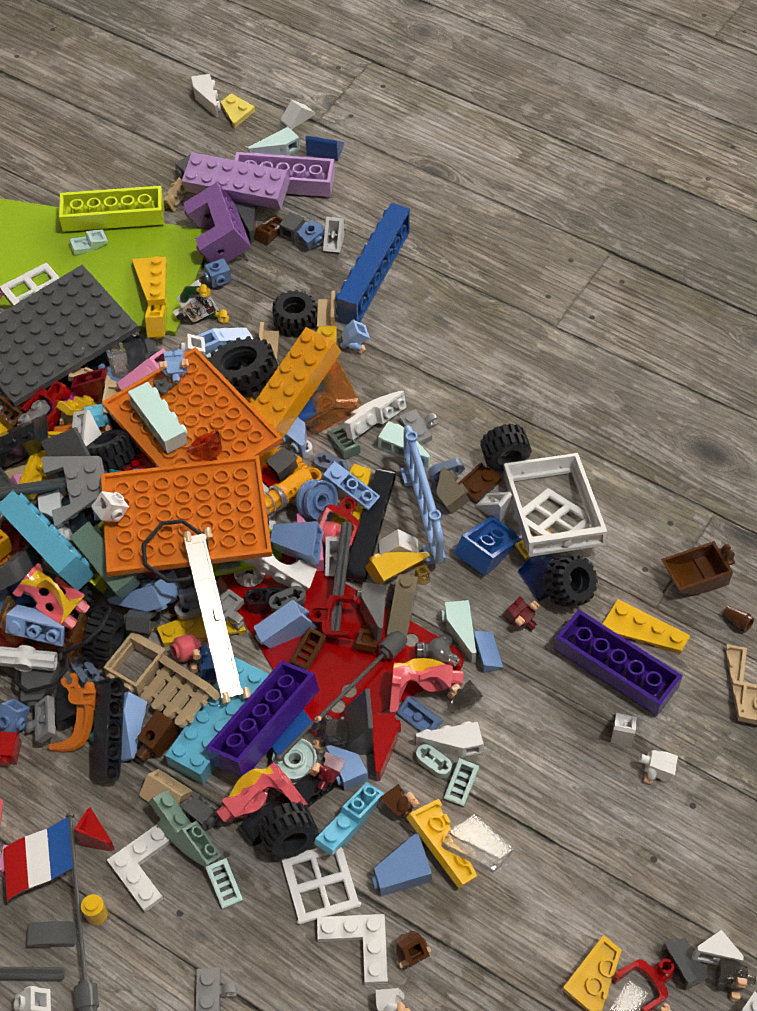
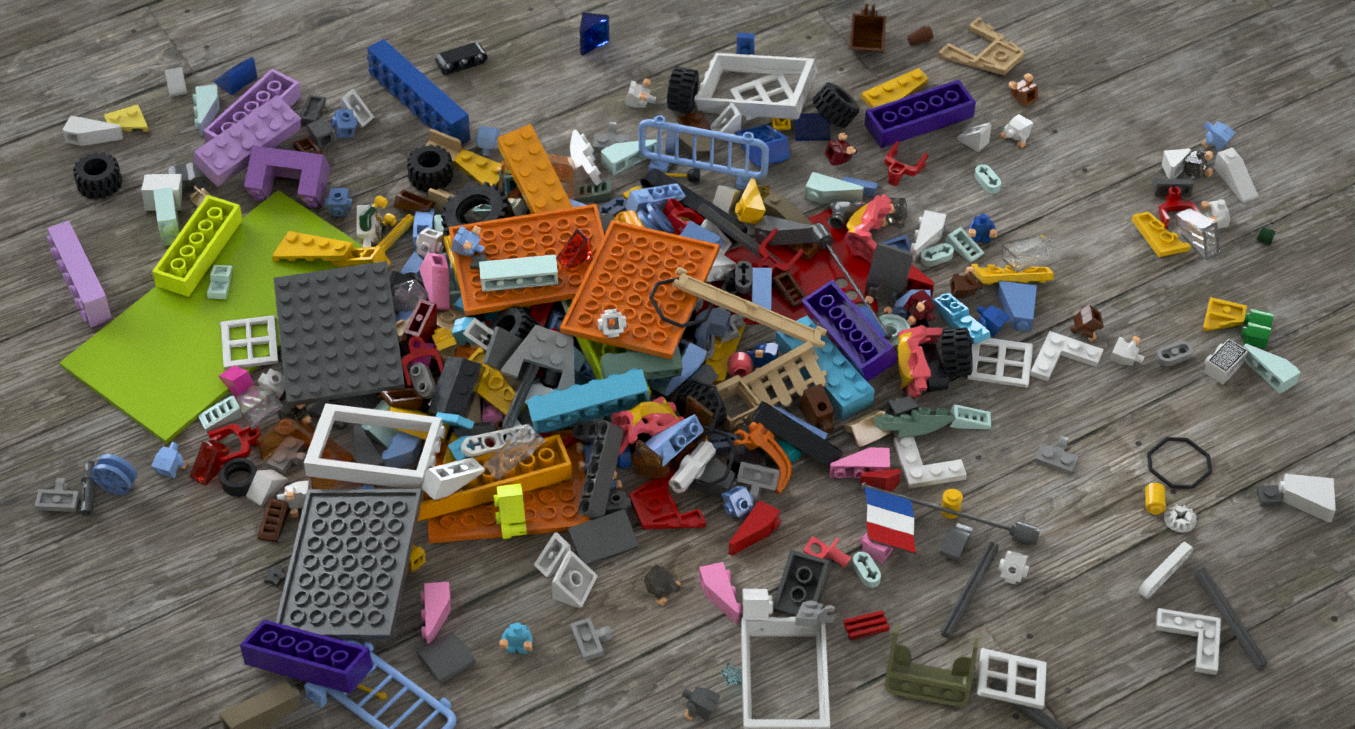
camera: 65 degrees left, 5 degrees down
none -> lavender brick [46,221,112,328]
none -> black tyre [73,152,122,199]
none -> white slope [141,174,182,211]
none -> light aqua brick [153,187,180,246]
none -> dark grey plate [299,95,326,125]
none -> yellow axle [375,214,415,253]
none -> reddish brown slope [393,189,435,212]
none -> black beam [435,42,488,75]
none -> clear blue slope [579,12,610,56]
none -> white piece [625,79,656,107]
none -> black hinge [661,169,700,183]
none -> blue plate [736,33,755,55]
none -> bright pink slope [829,447,890,479]
none -> red piece [884,141,928,186]
none -> blue piece [968,213,997,243]
none -> light aqua beam [974,164,1001,194]
none -> blue piece [976,305,1010,337]
none -> dark orange piece [1009,73,1038,107]

